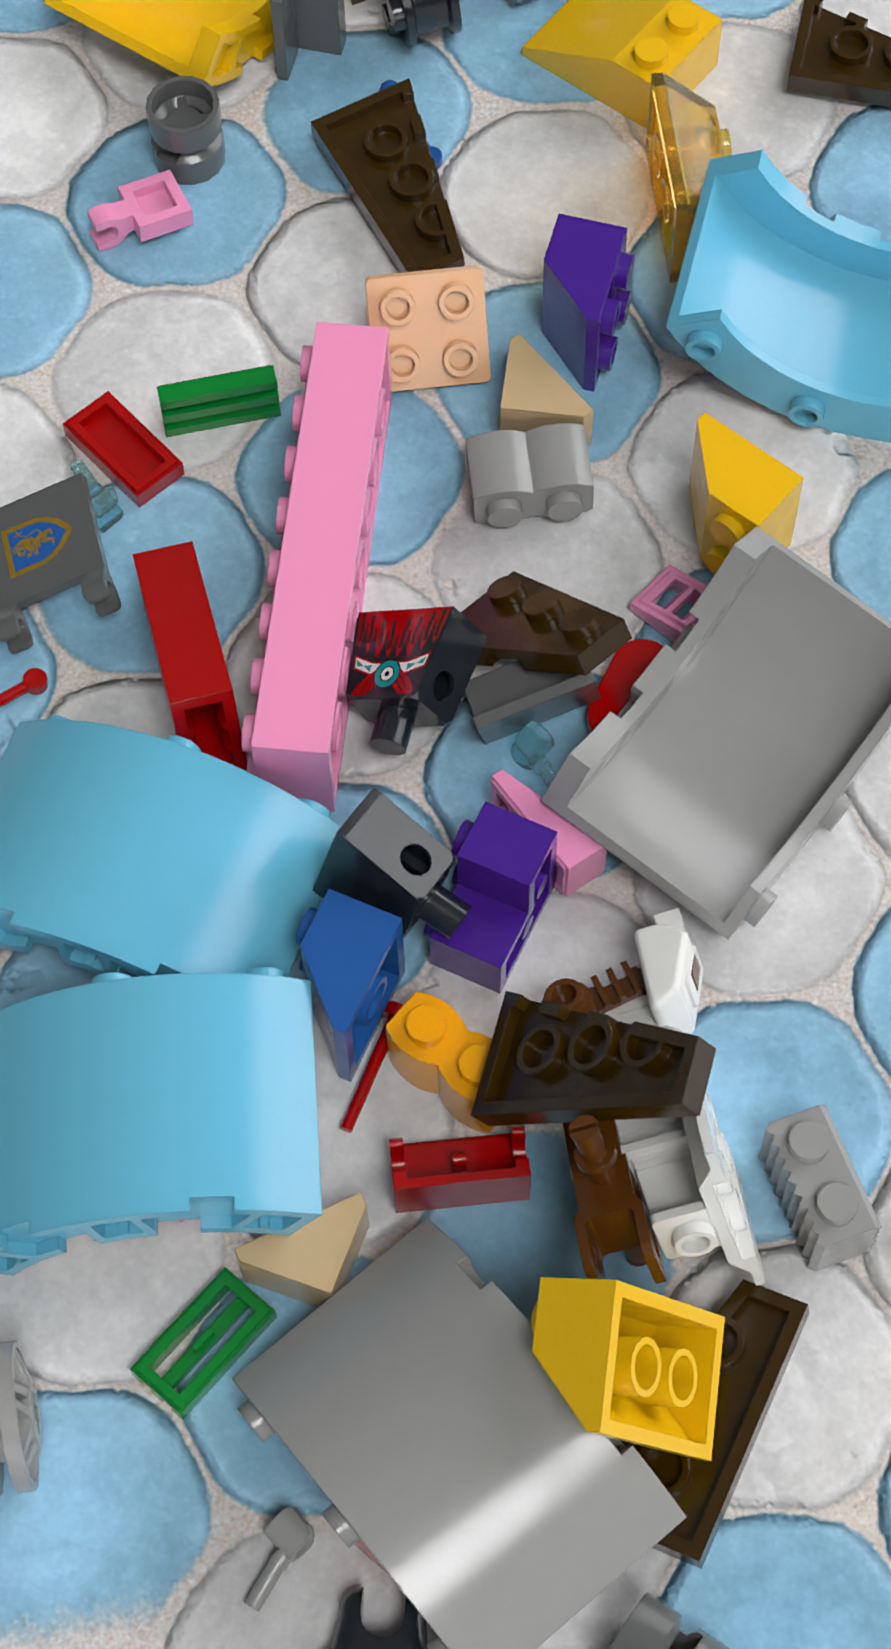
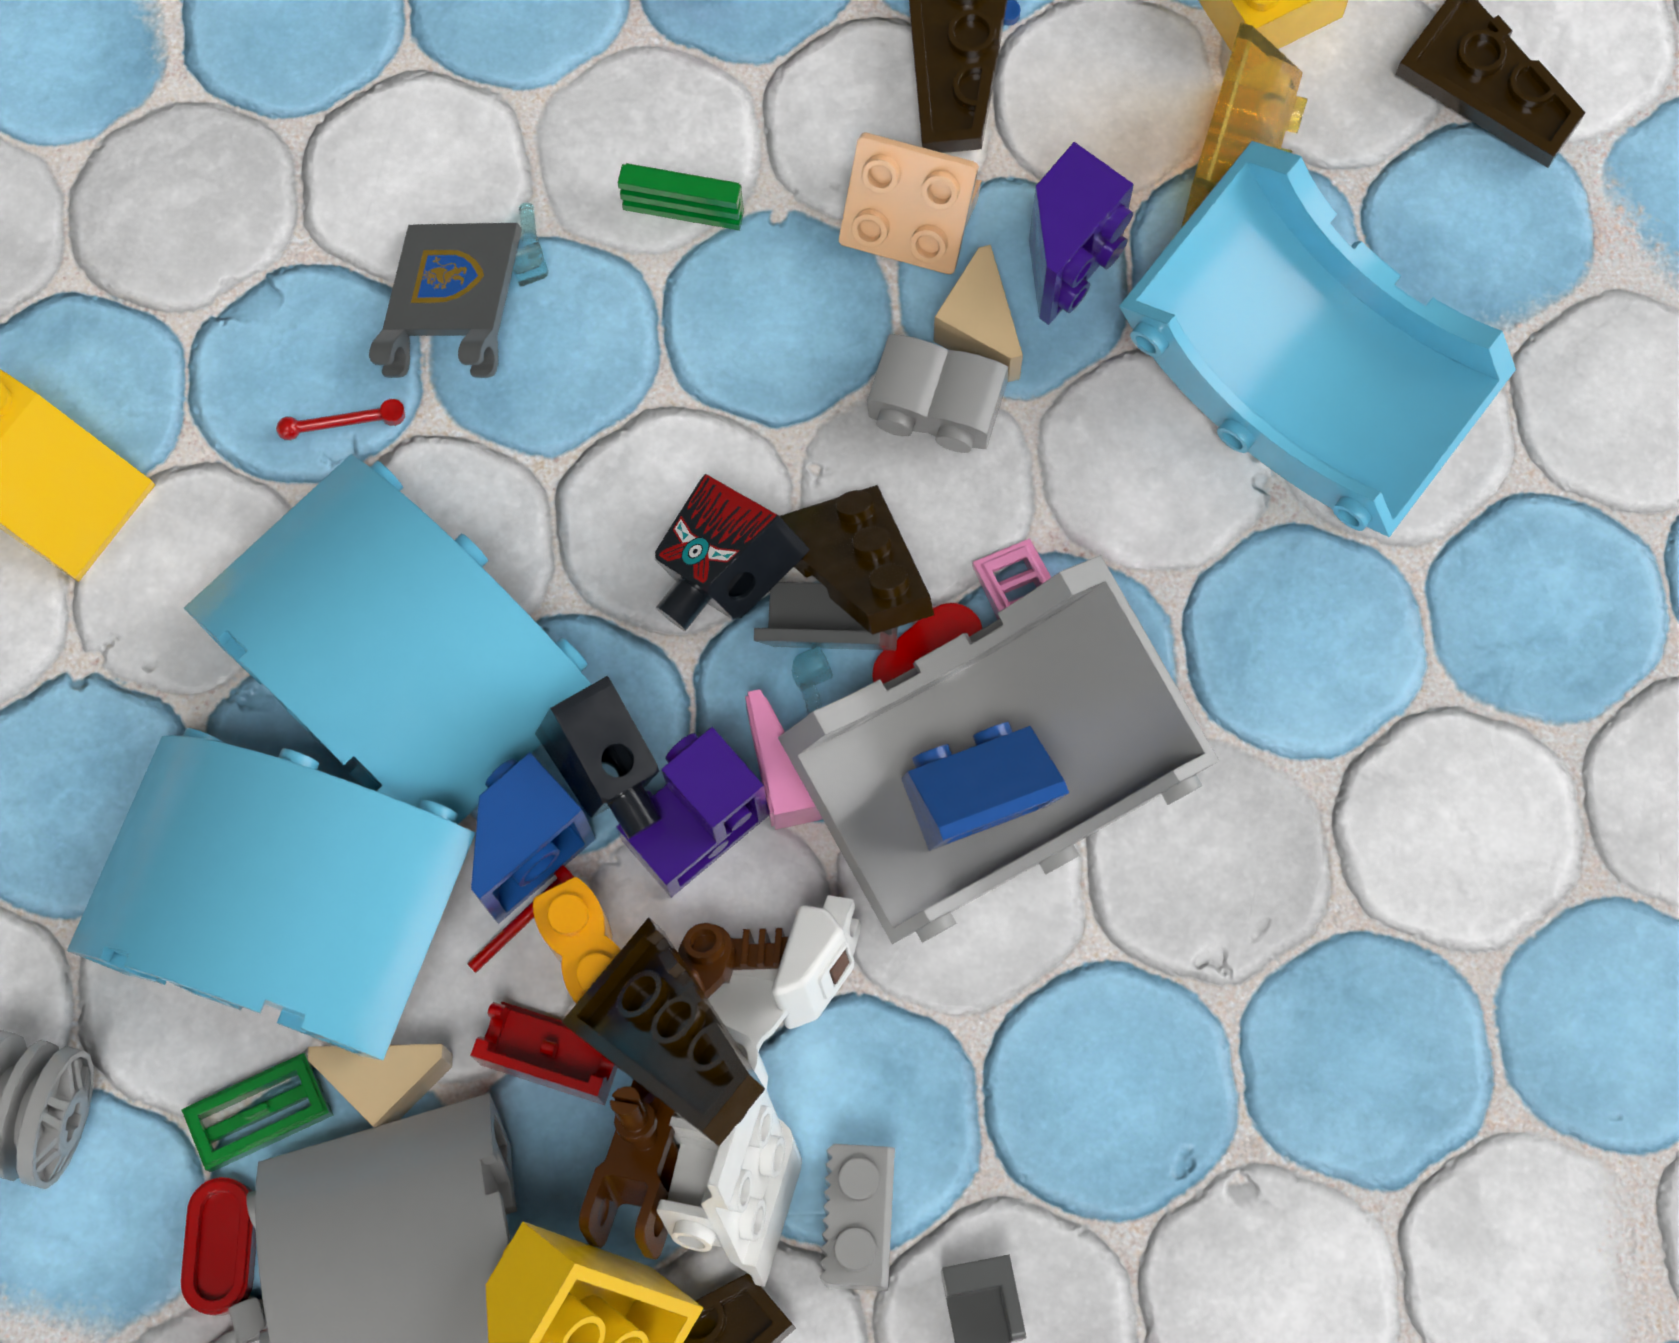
camera: 25 degrees right, 10 degrees up
red tile [63,391,185,508] -> none
red slope [132,541,247,771] -> none
bright pink brick [242,322,392,812] -> none
yellow slope [689,412,804,575] -> none
none -> red tile [181,1177,256,1316]
none -> blue slope [901,722,1069,851]

